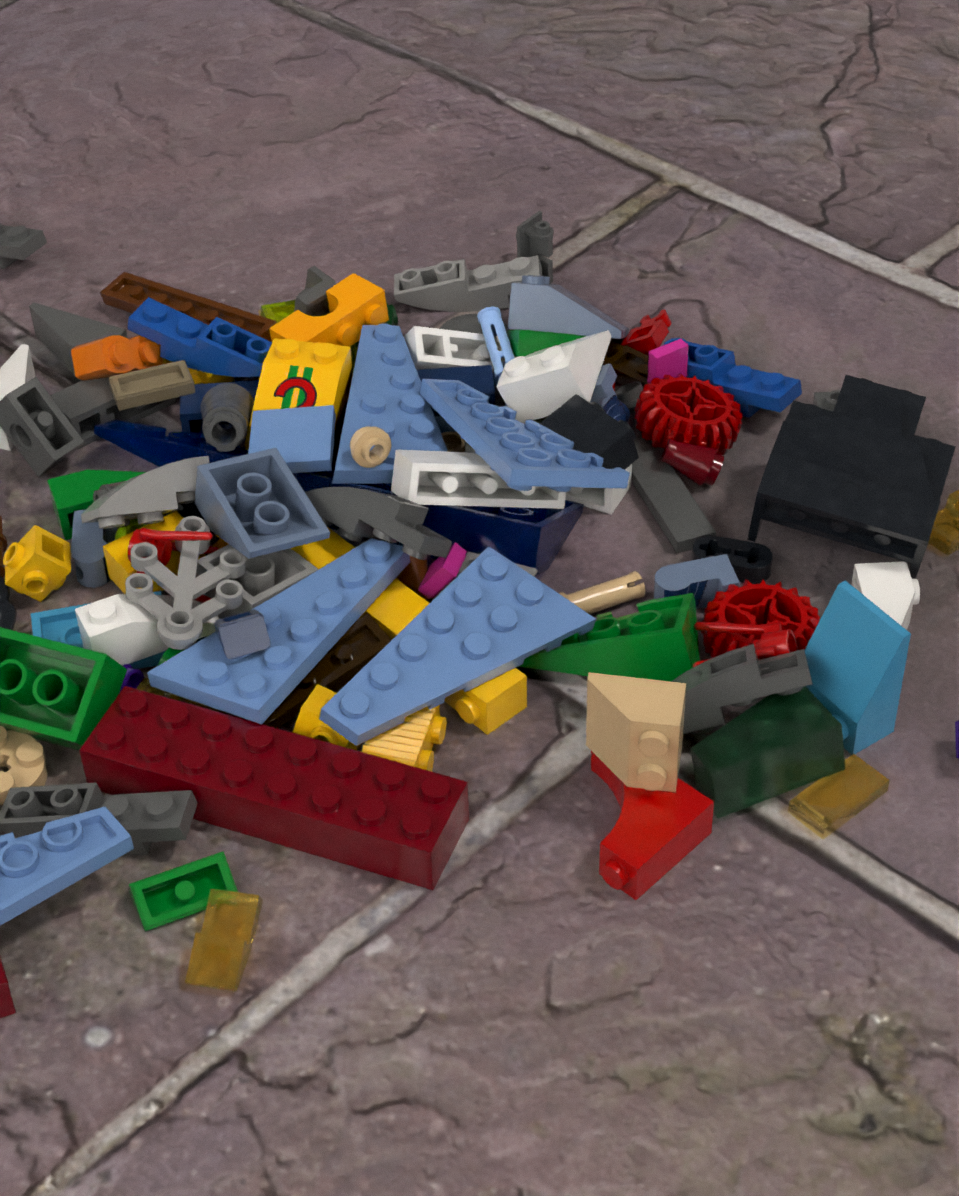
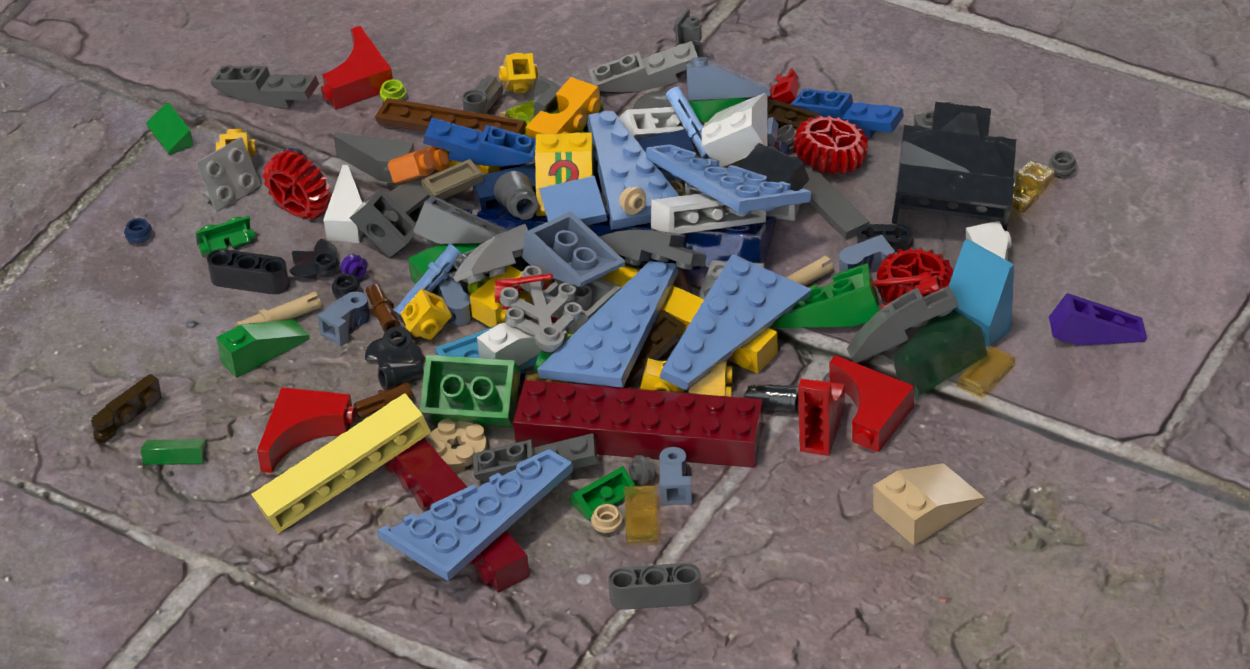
camera: 10 degrees left, 0 degrees up
slope [214,609,271,659] -> none
dark pink tile [418,542,467,599] -> none
tan slope [586,672,686,792] -> none
dark pink tile [647,339,689,384] -> none
dark red cone [661,439,724,486] -> none
none -> red arch [321,26,393,110]
none -> lime plate [379,79,407,102]
none -> medium blue pin [394,243,462,315]
none -> slope [413,196,508,244]
none -> dark grey piece [462,75,503,114]
none -> yellow brick [498,53,538,94]
none -> tan plate [591,504,622,533]
none -> dark grey beam [608,563,702,610]
none -> dark grey plate [629,455,655,486]
none -> sand blue leg [659,447,692,506]
none -> black hinge [743,384,799,413]
none -> red arch [798,378,845,456]
none -> tan slope [873,463,985,546]

